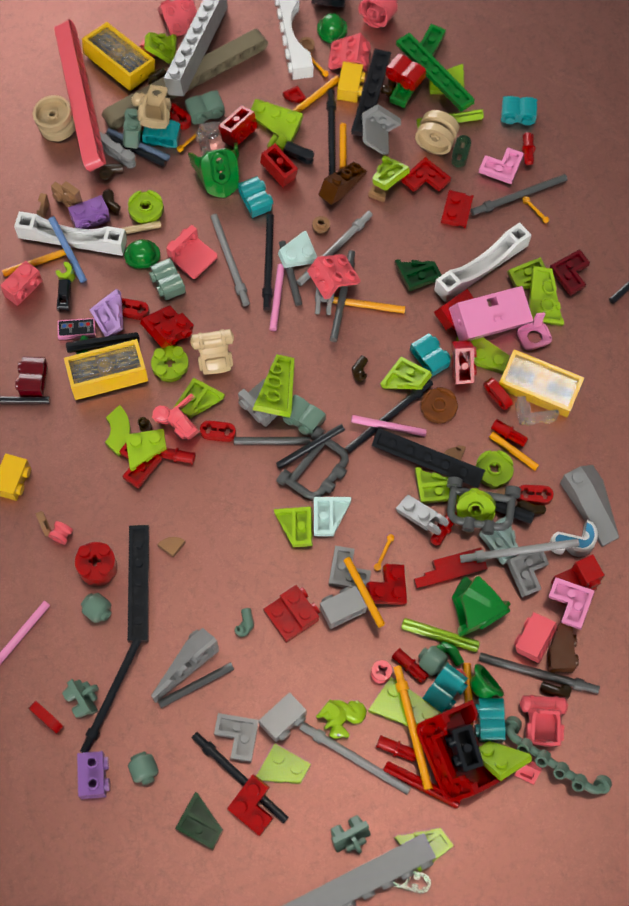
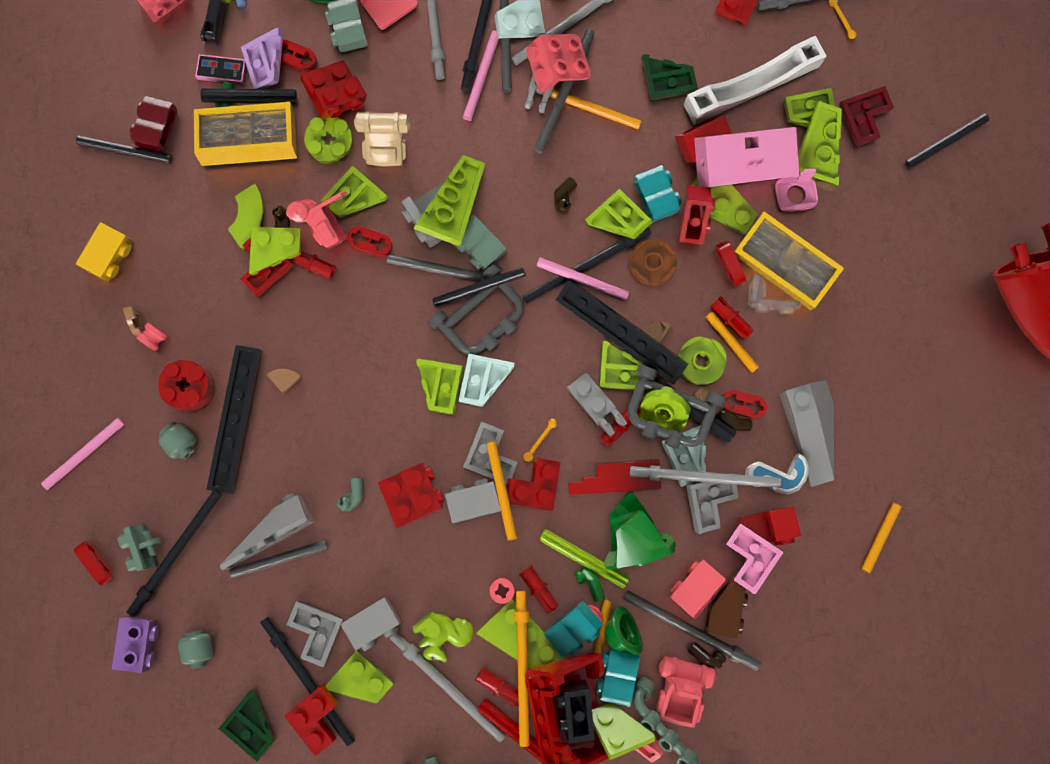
camera: 10 degrees right, 15 degrees up
sand green head [418,646,449,676] -> none

